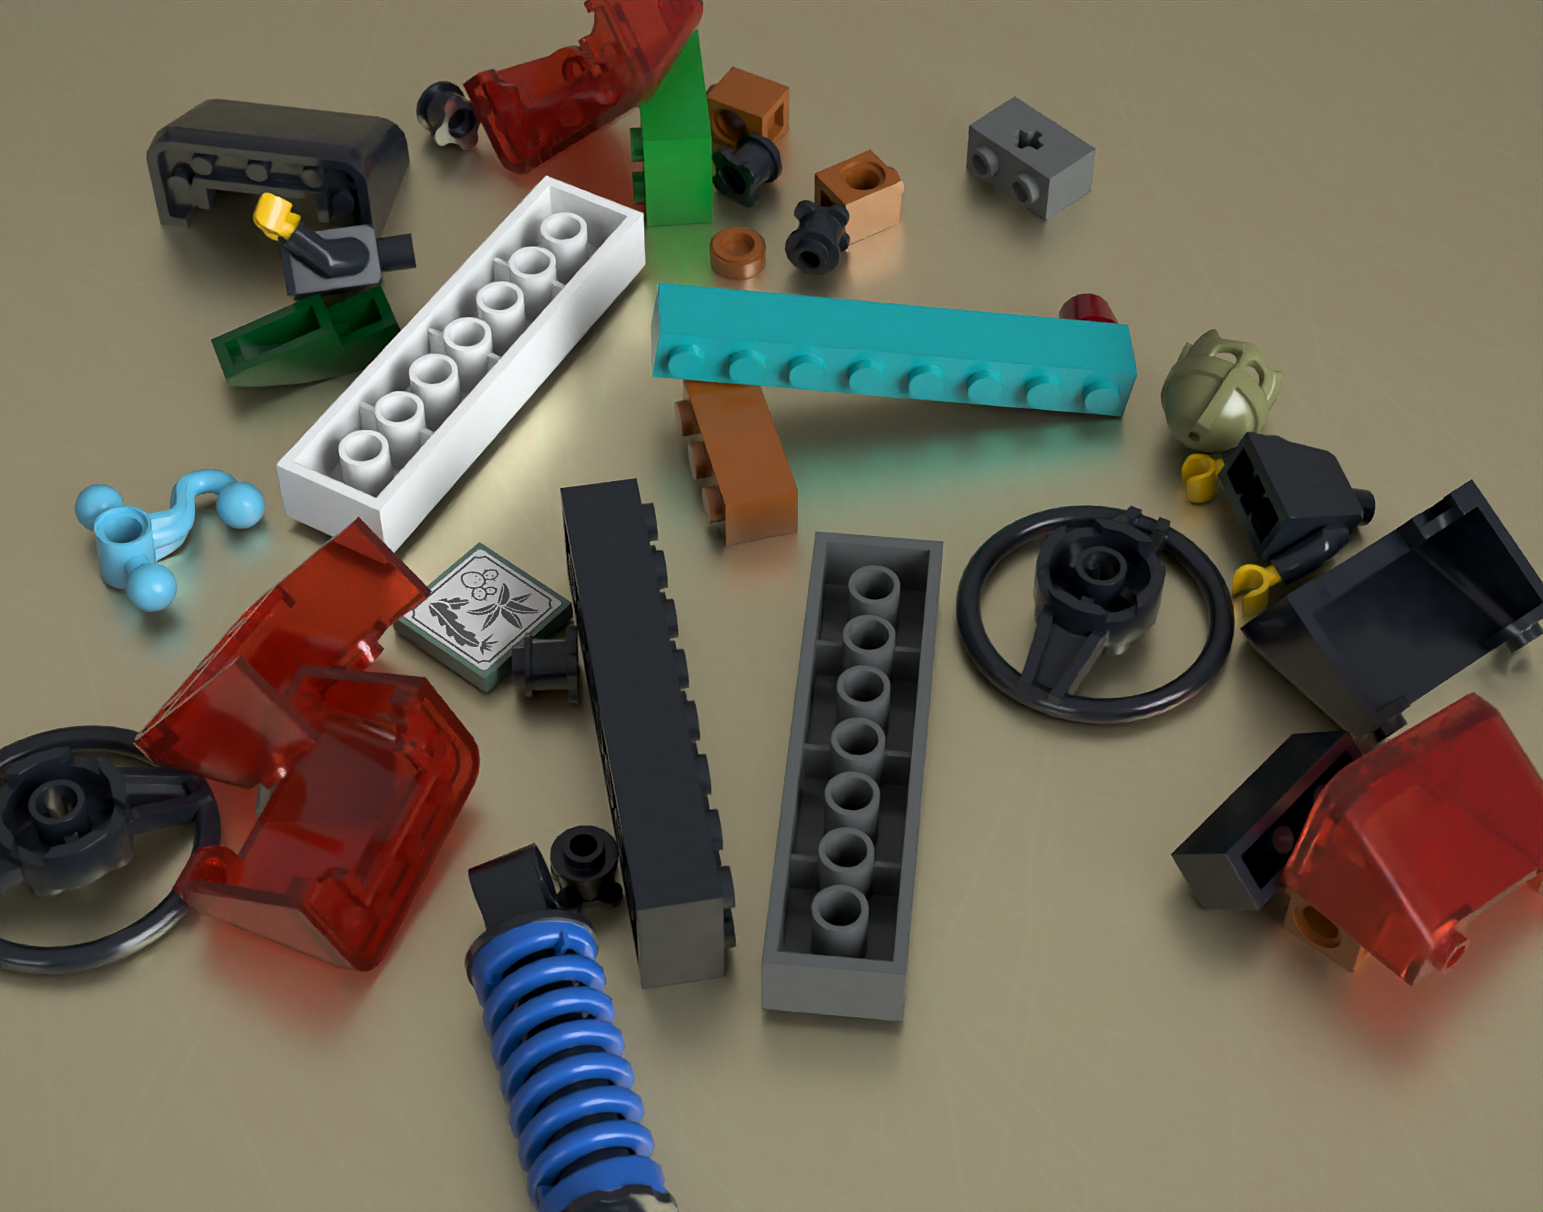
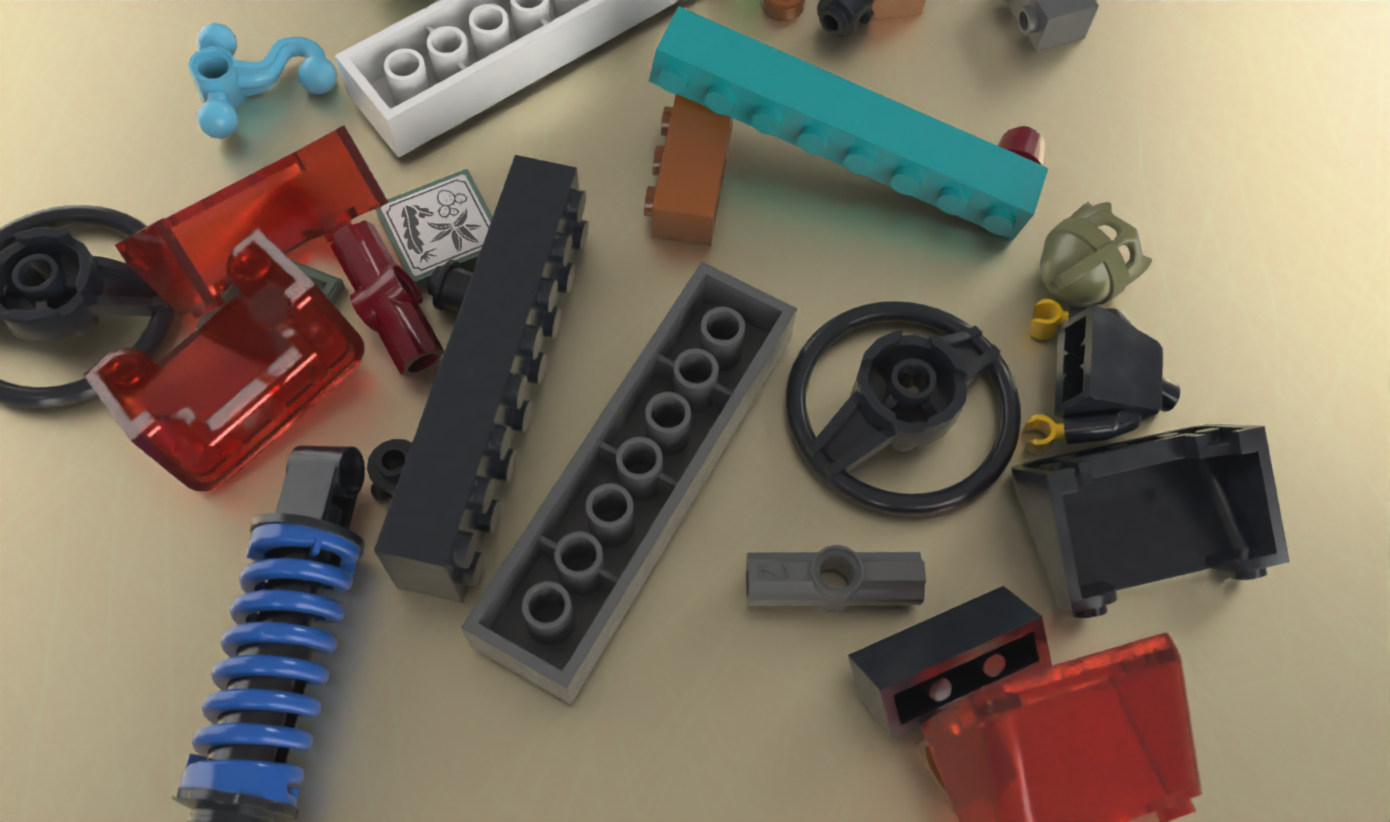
camera: 20 degrees right, 15 degrees up
none -> dark red piece [330,220,445,377]
none -> dark grey piece [746,545,926,612]

